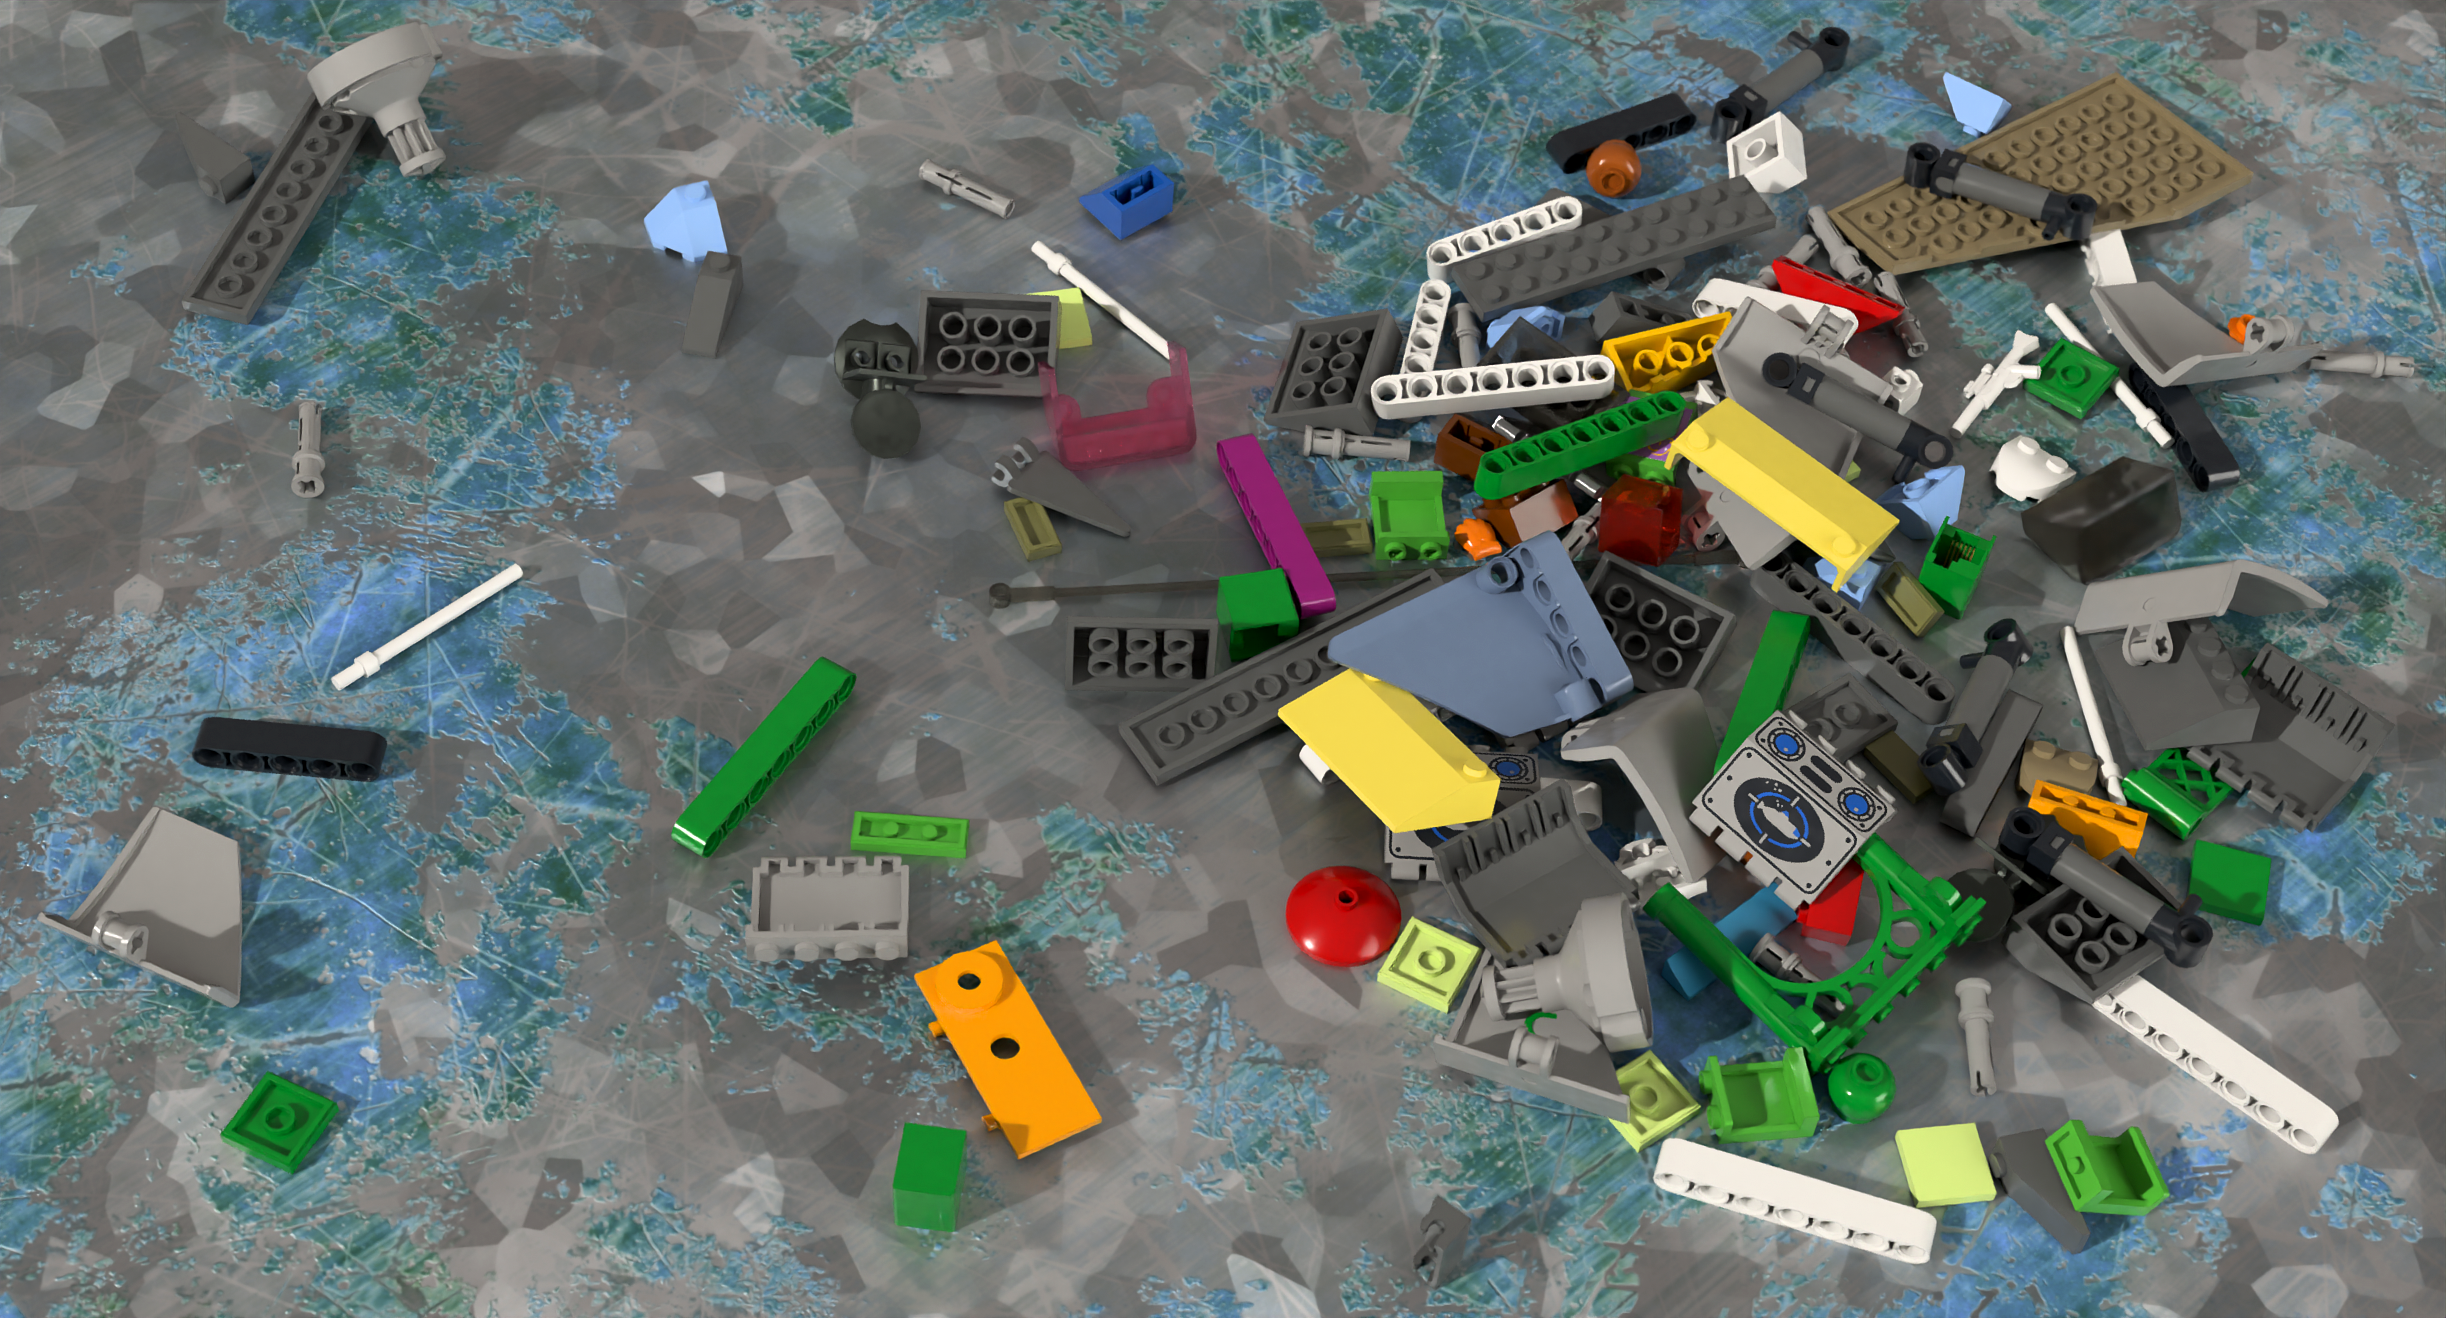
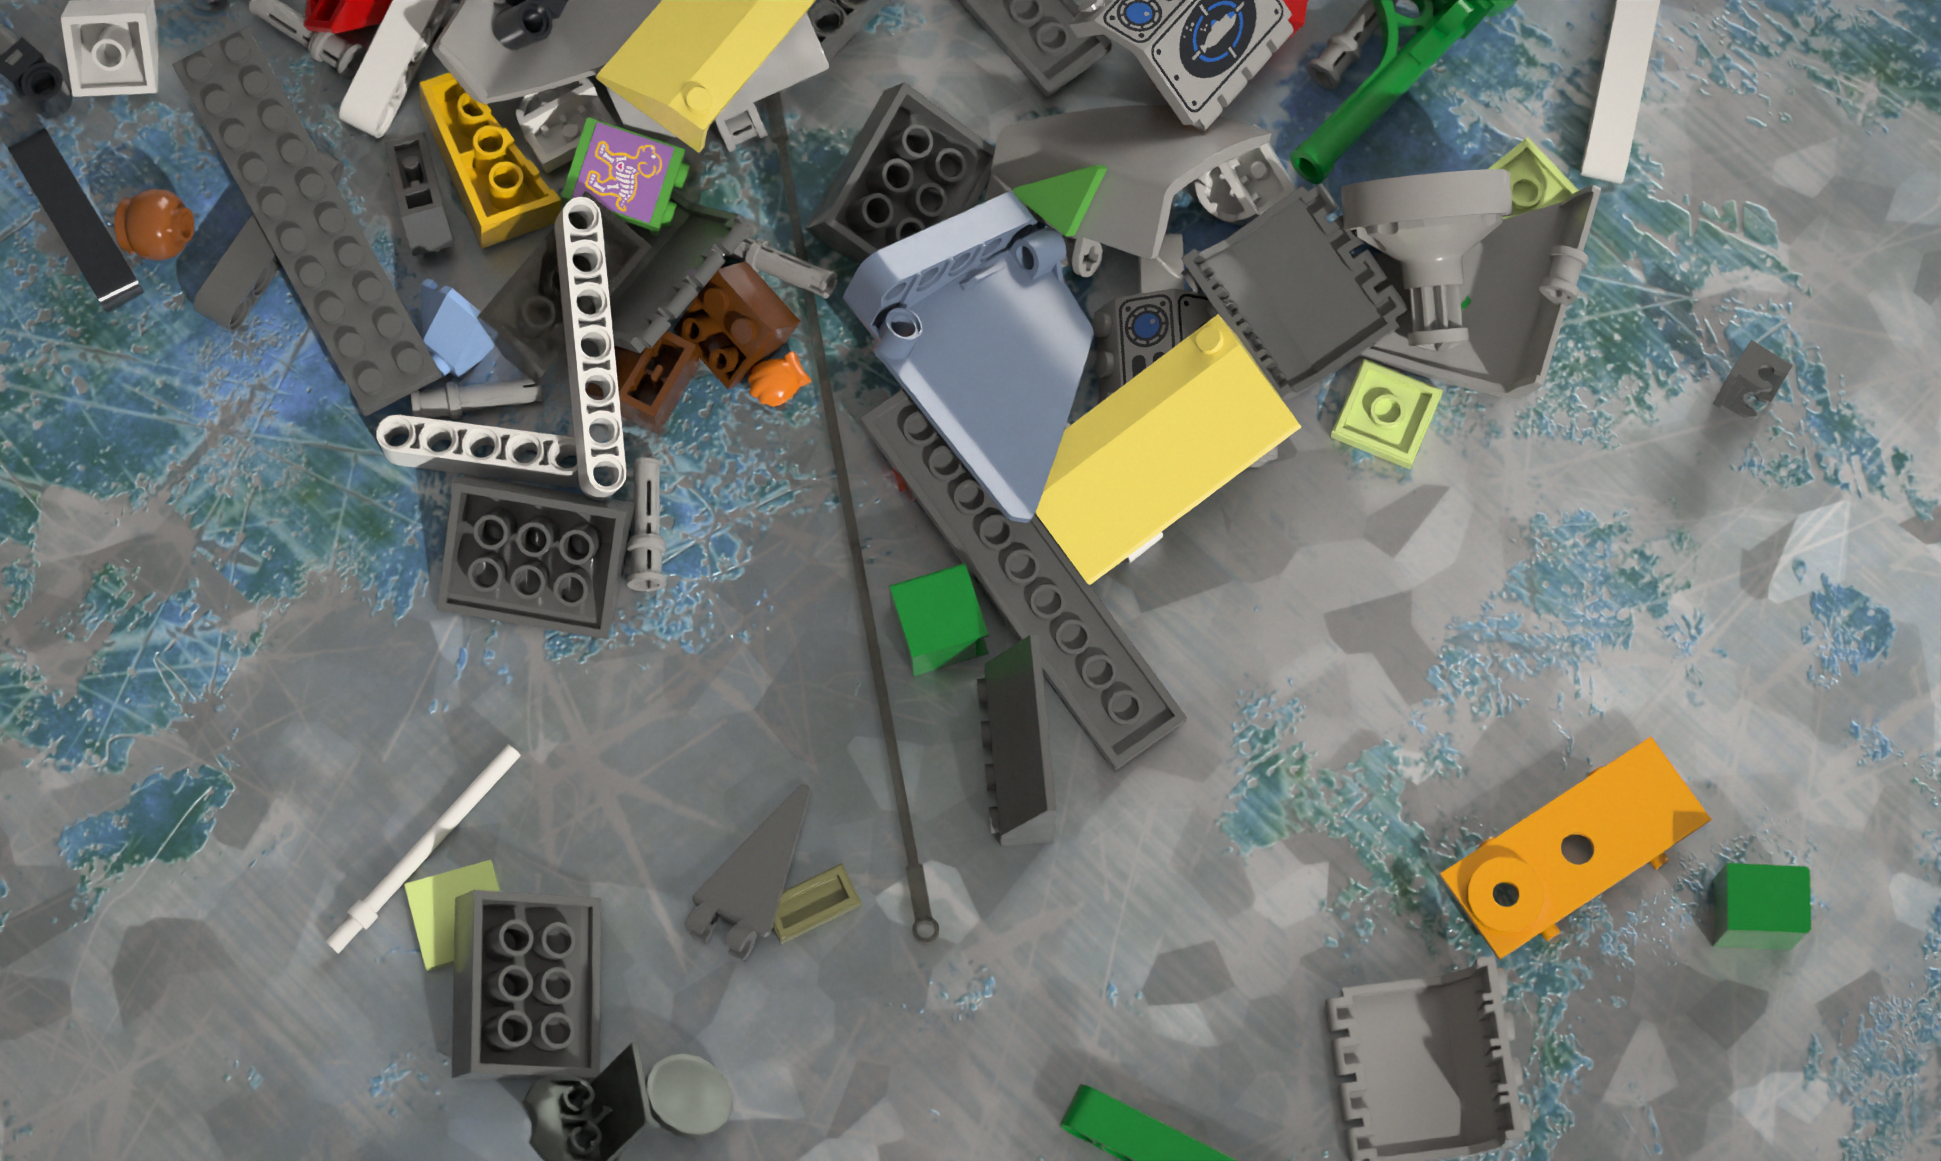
camera: 90 degrees left, 20 degrees up
bright green tile [850,811,970,858] -> none
light grey pin [919,159,1015,219] -> none
clear pink windscreen [1038,341,1197,471] -> none
blue slope [1079,164,1174,240] -> none
magenta beam [1216,433,1336,620] -> none
red dish [1285,866,1402,967] -> none
olive tile [1300,518,1373,558] -> none
bright green panel [1369,471,1450,561] -> none
white beam [1427,196,1582,283] -> none
green beam [1474,391,1686,500] -> none
clear red piece [1598,474,1683,567] -> none
dark azure slope [1661,881,1797,1001] -> none
bright green panel [1699,1047,1820,1144] -> none
green beam [1713,610,1811,777] -> none
none -> bright green tile [1013,165,1108,236]

